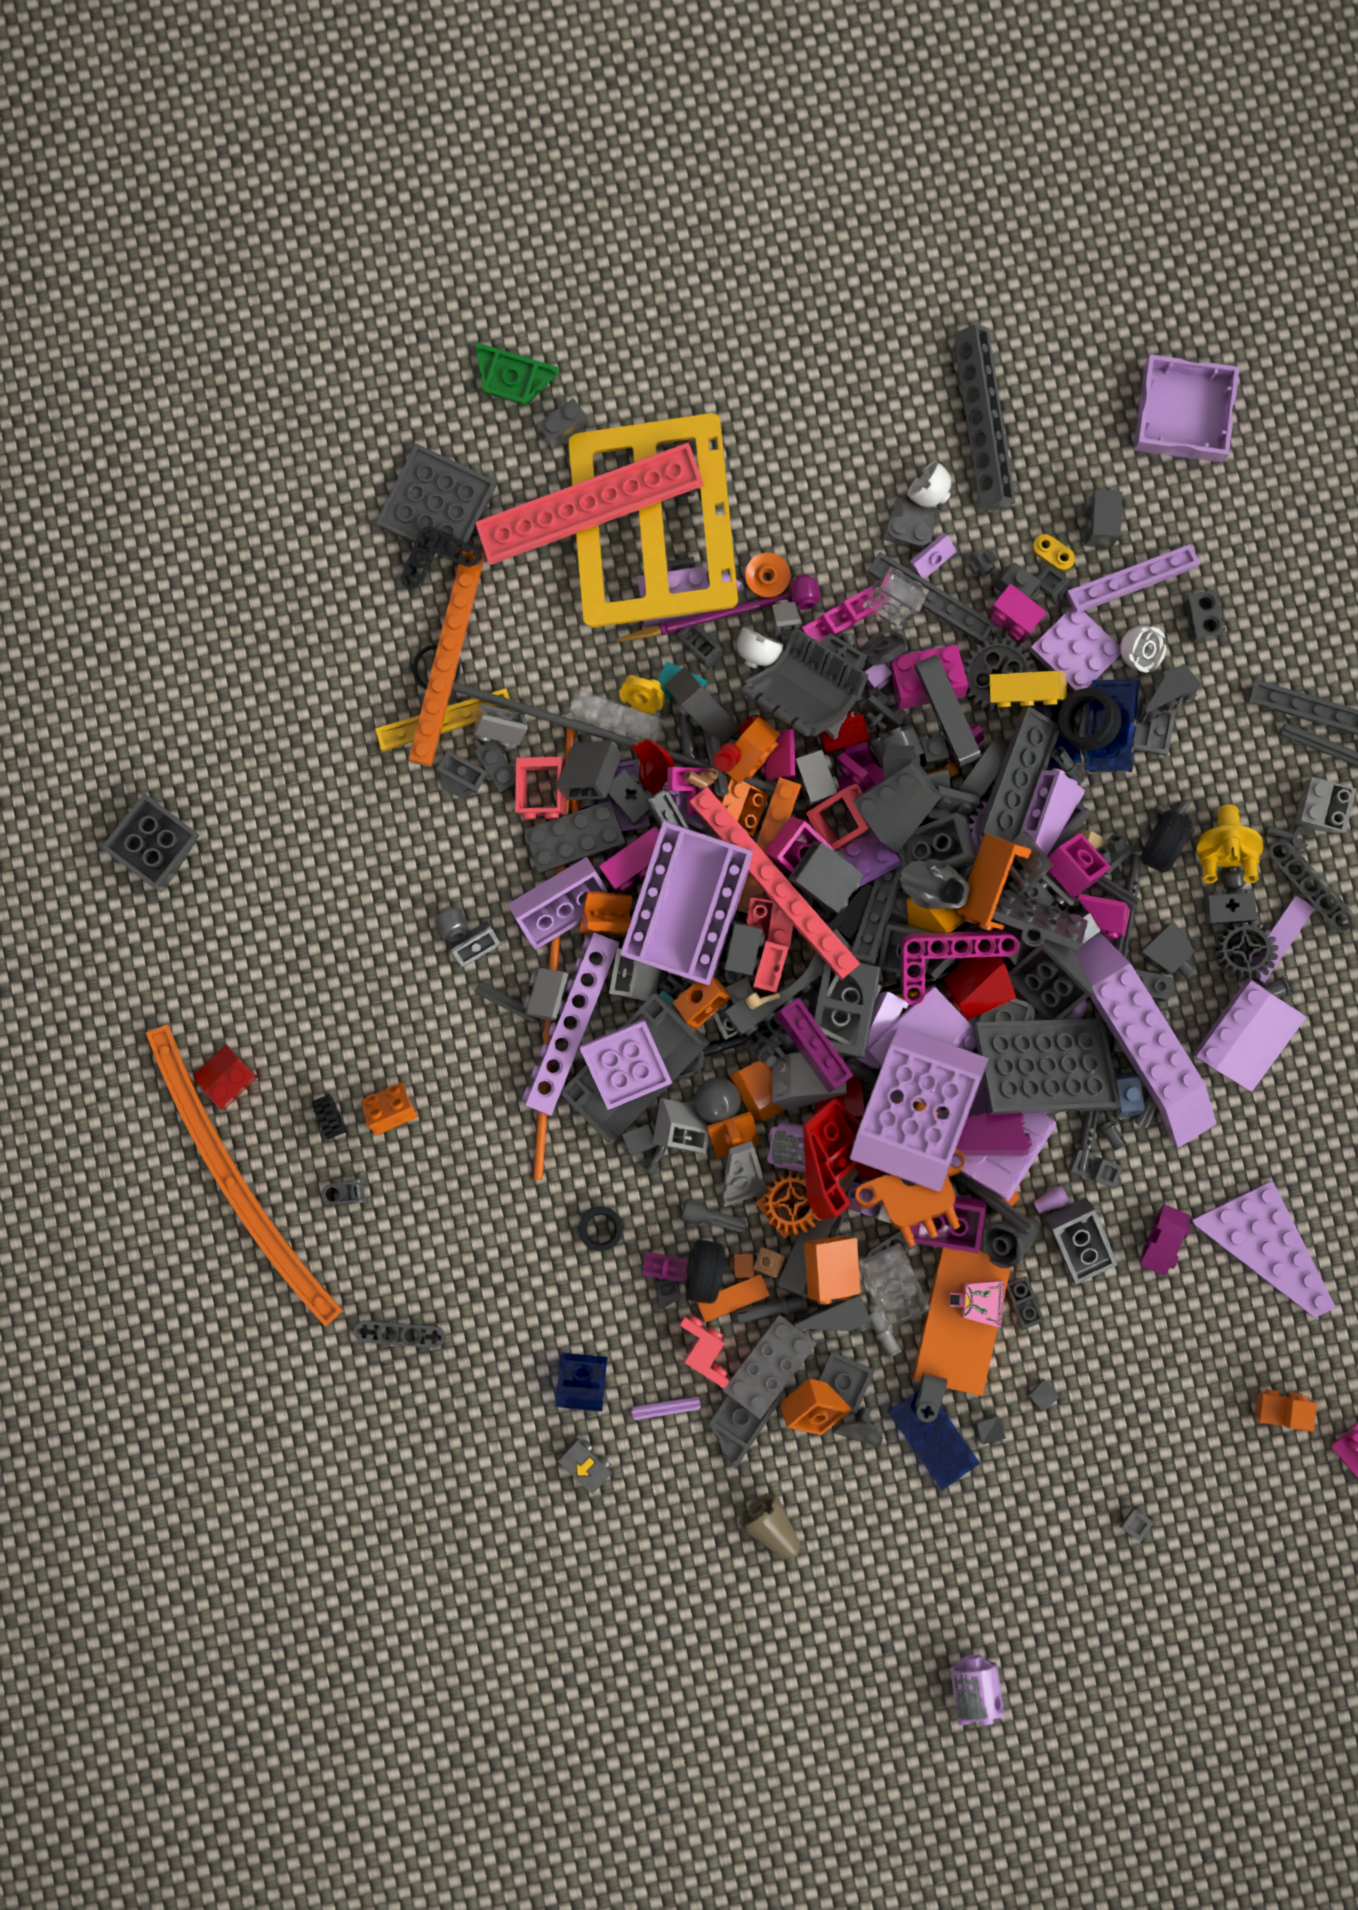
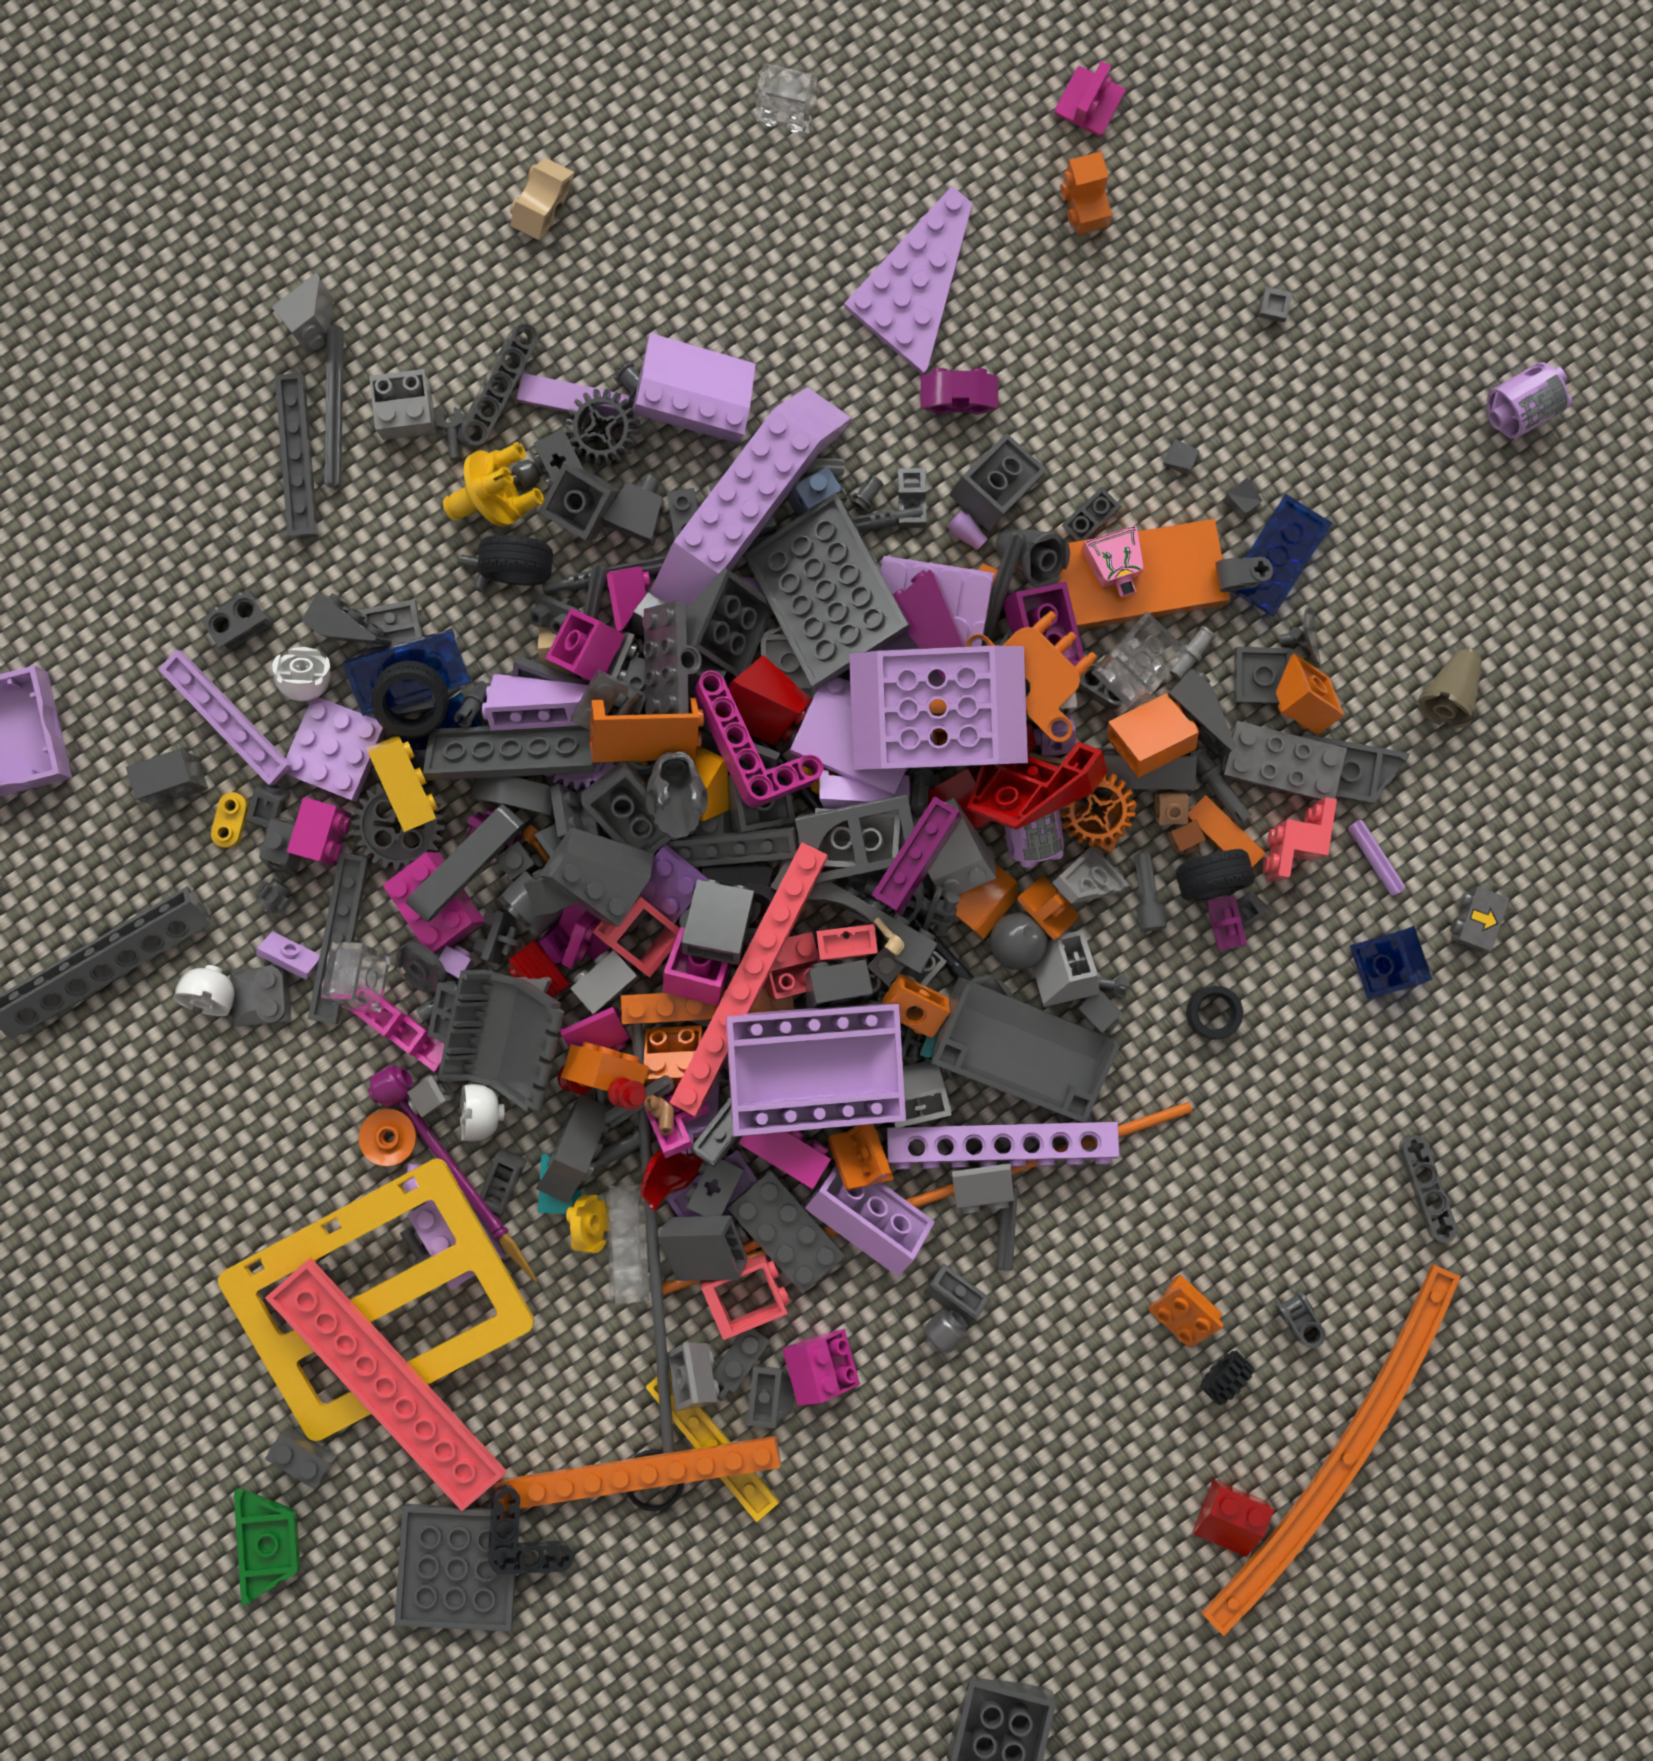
camera: 110 degrees left, 0 degrees up
lavender plate [580,1019,672,1110] -> none
none -> dark grey slope [538,462,621,541]
none -> dark pink slope [782,1329,860,1405]

